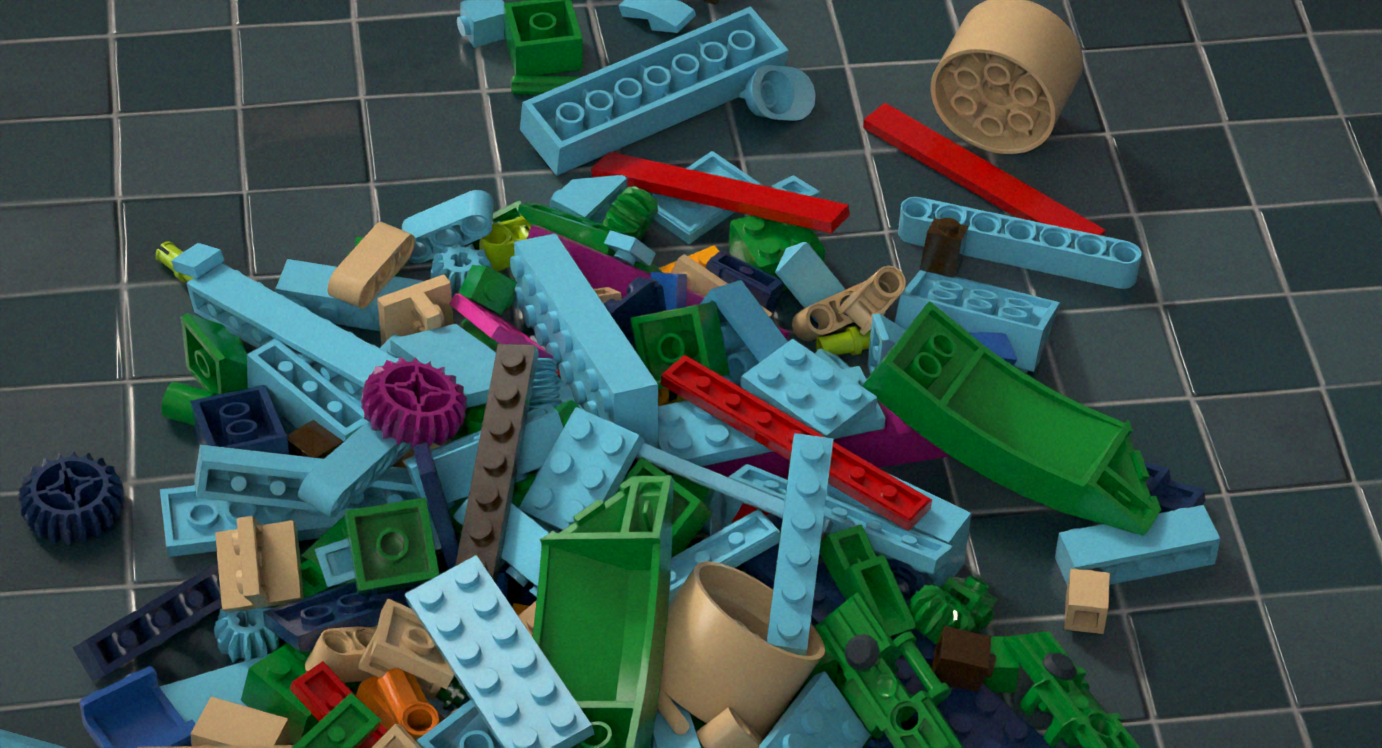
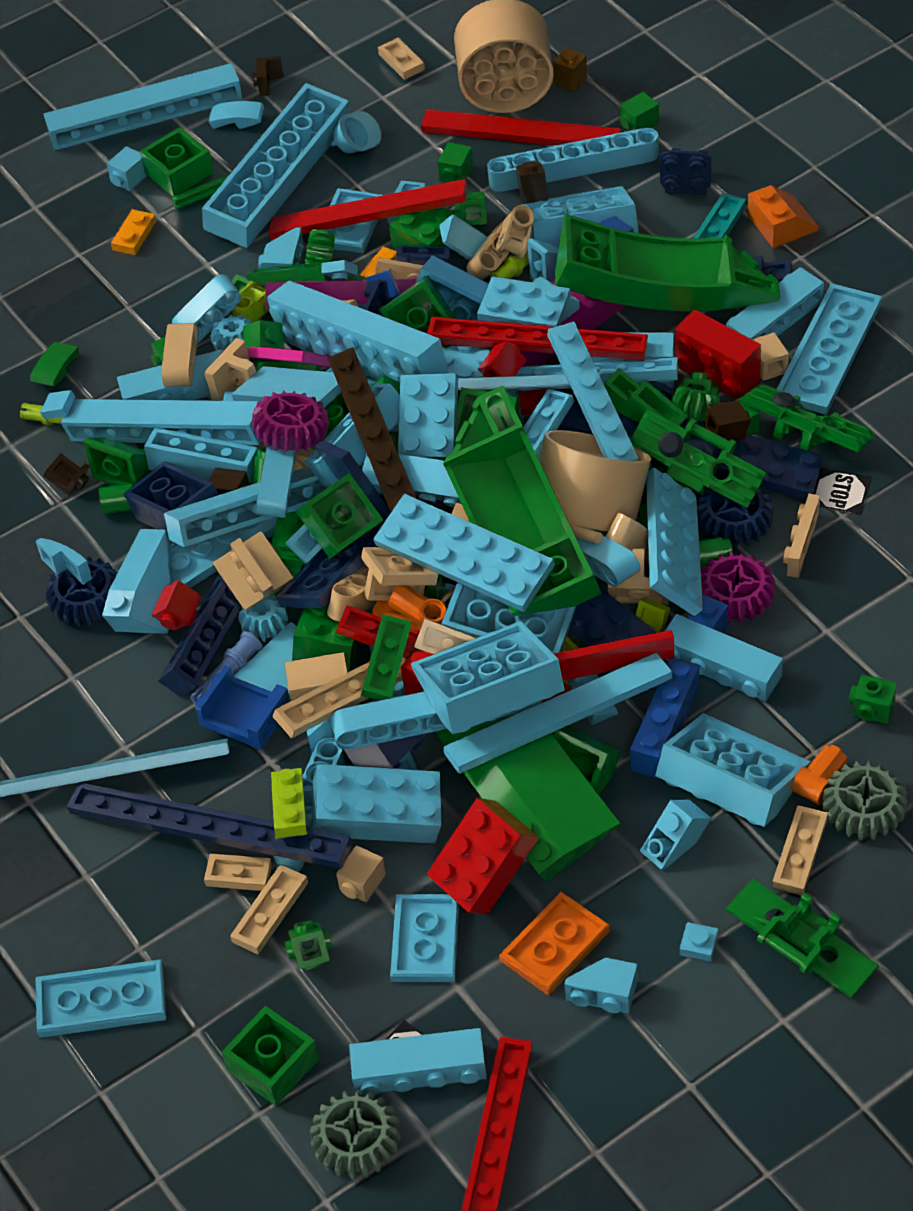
camera: 20 degrees left, 5 degrees up
none -> green slope [30,341,79,387]
none -> medium azure slope [36,538,92,585]
none -> dark brown bracket [43,453,90,496]
none -> medium azure wedge [102,529,172,634]
none -> light orange plate [111,209,156,255]
none -> red brick [151,580,201,631]
none -> medium blue pin [190,631,263,705]
none -> tan plate [378,38,425,80]
none -> green brick [437,142,473,182]
none -> green brick [455,191,487,225]
none -> red brick [477,341,527,378]
none -> pearl gold brick [553,48,588,92]
none -> green brick [619,92,659,131]
none -> dark blue piece [659,148,712,195]
none -> red brick [675,310,761,400]
none -> teal plate [693,193,746,239]
none -> orange slope [748,185,819,248]
none -> medium azure plate [776,283,882,415]

